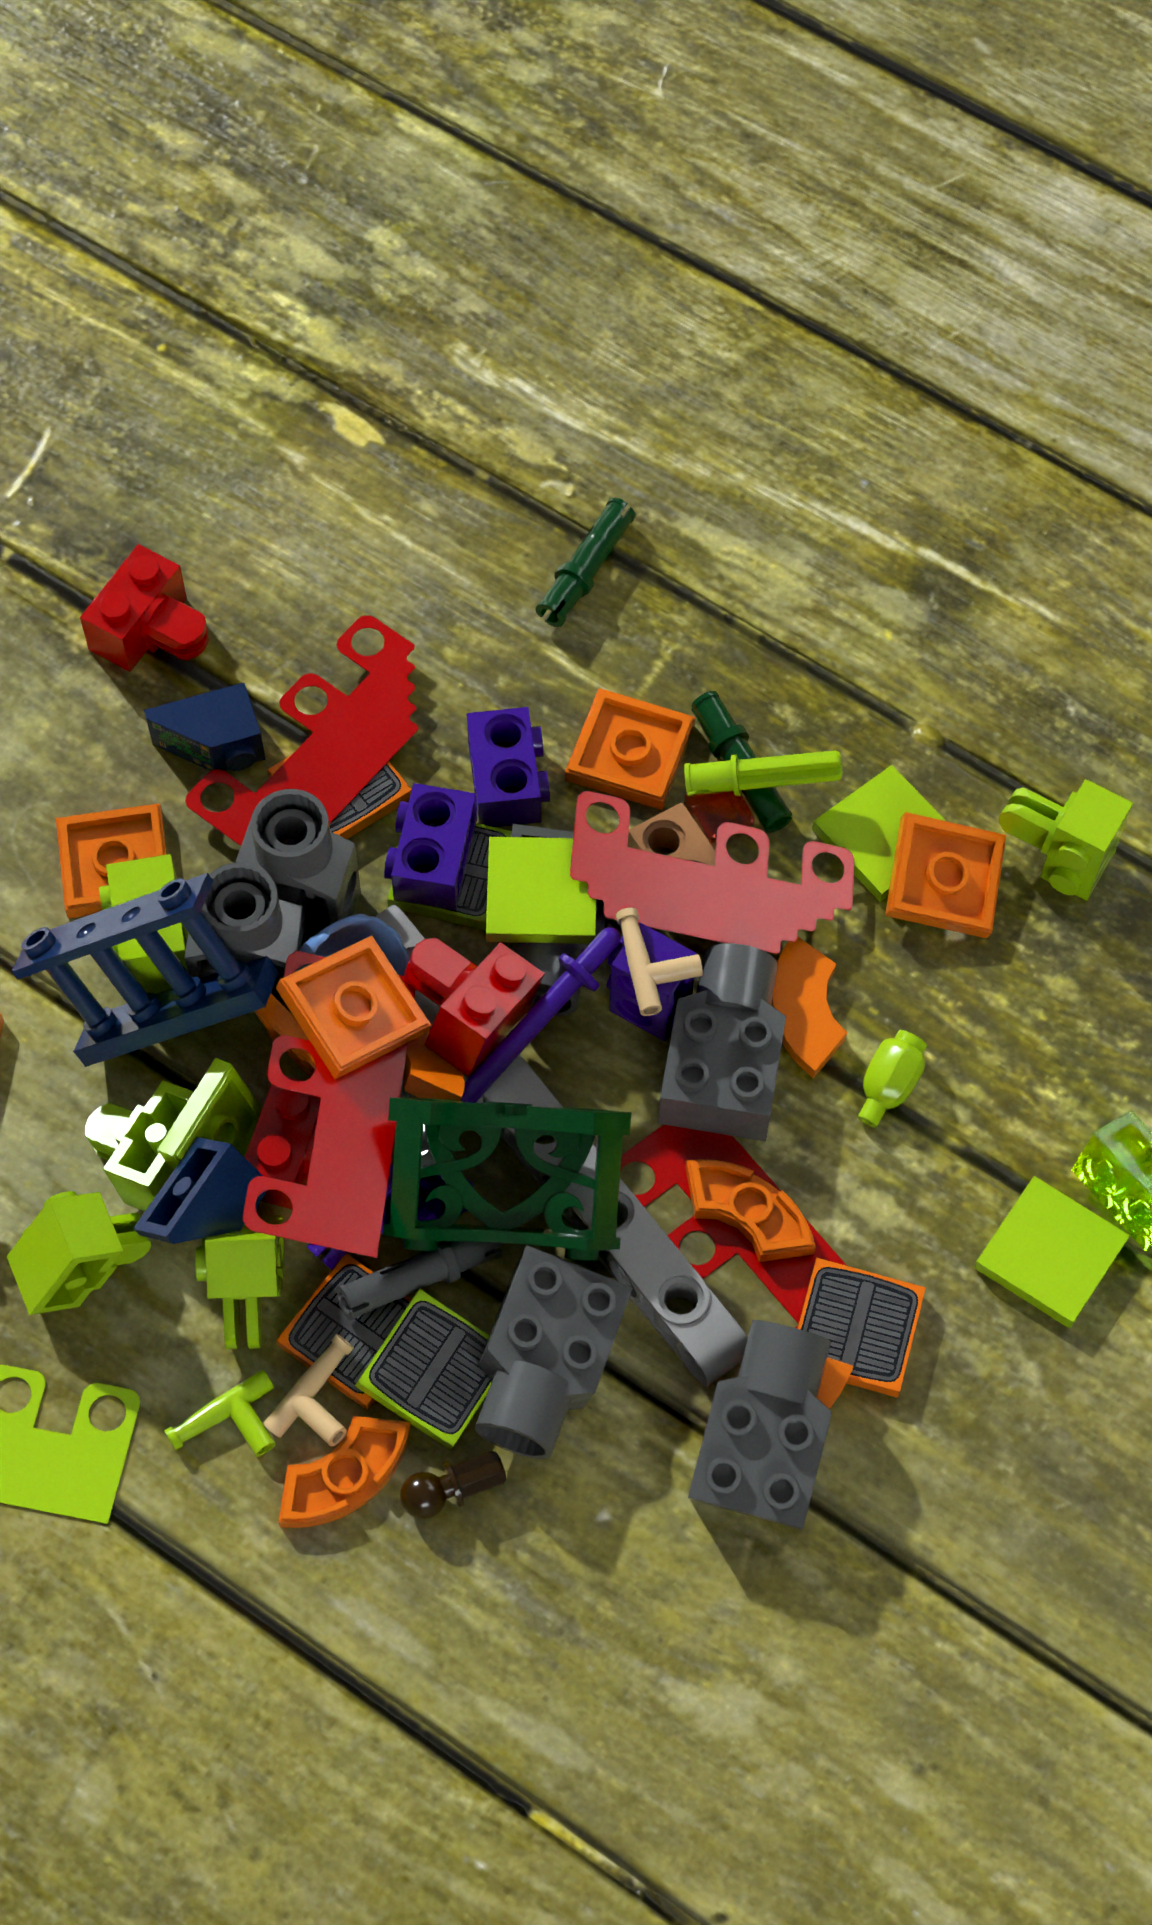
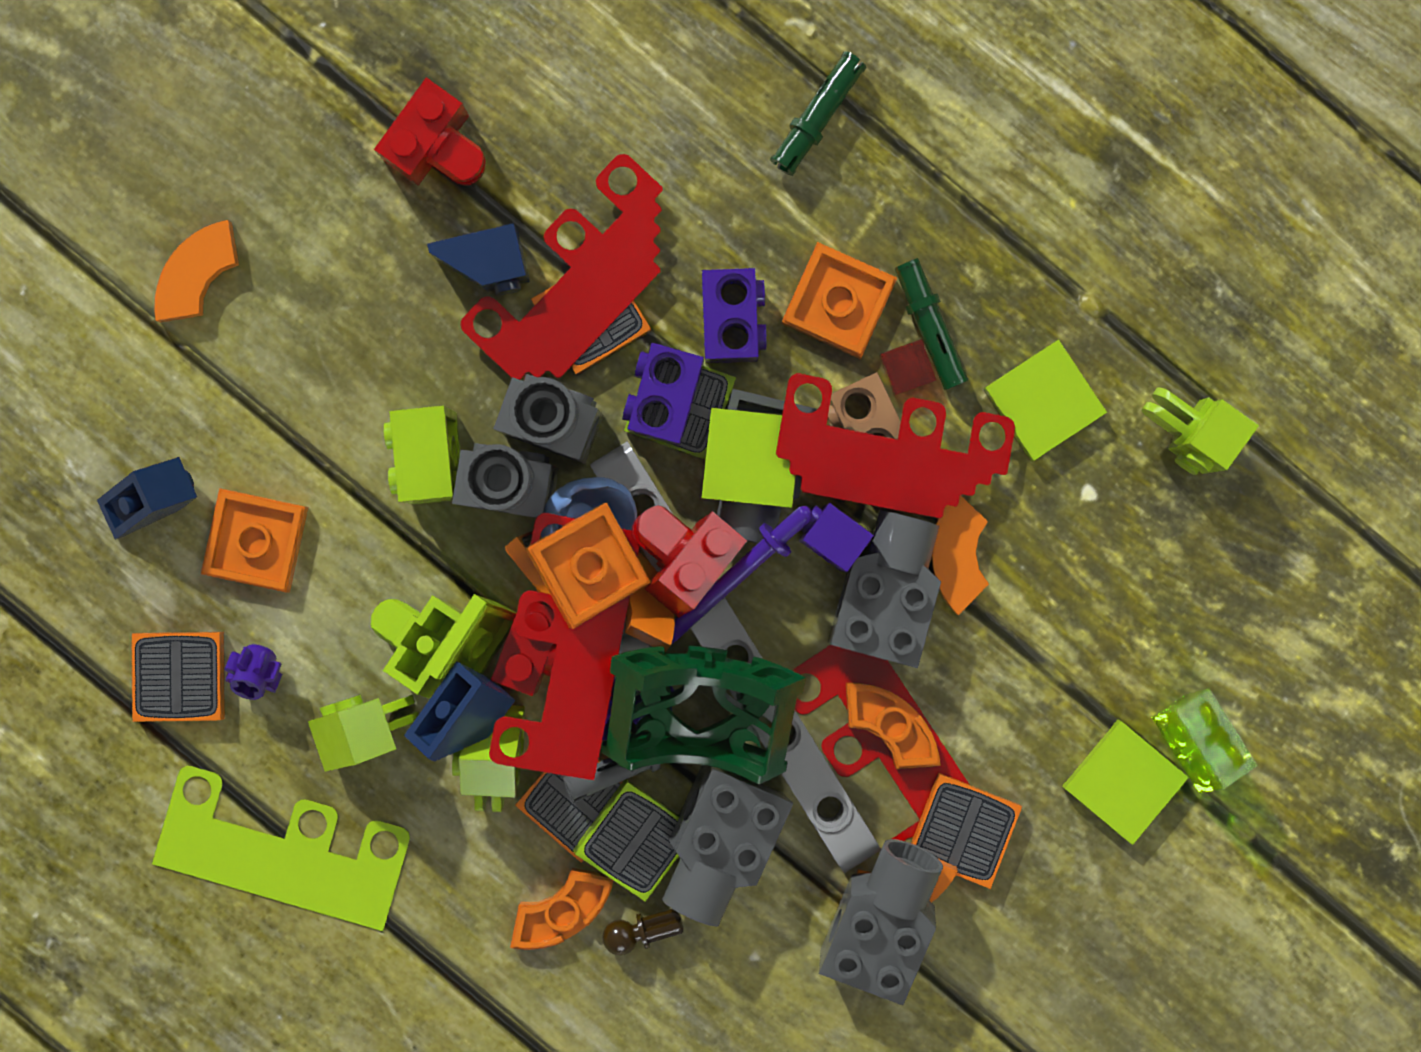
camera: 10 degrees right, 25 degrees up
dark blue fence [11,873,279,1067] -> none
orange tile [56,803,167,918] -> none
lime piece [164,1369,276,1457] -> none
tan piece [263,1334,354,1446] -> none
tan piece [616,908,703,1016] -> none
lime axle [684,750,843,797] -> none
lime plant [857,1030,927,1128] -> none
orange tile [885,812,1007,939] -> none

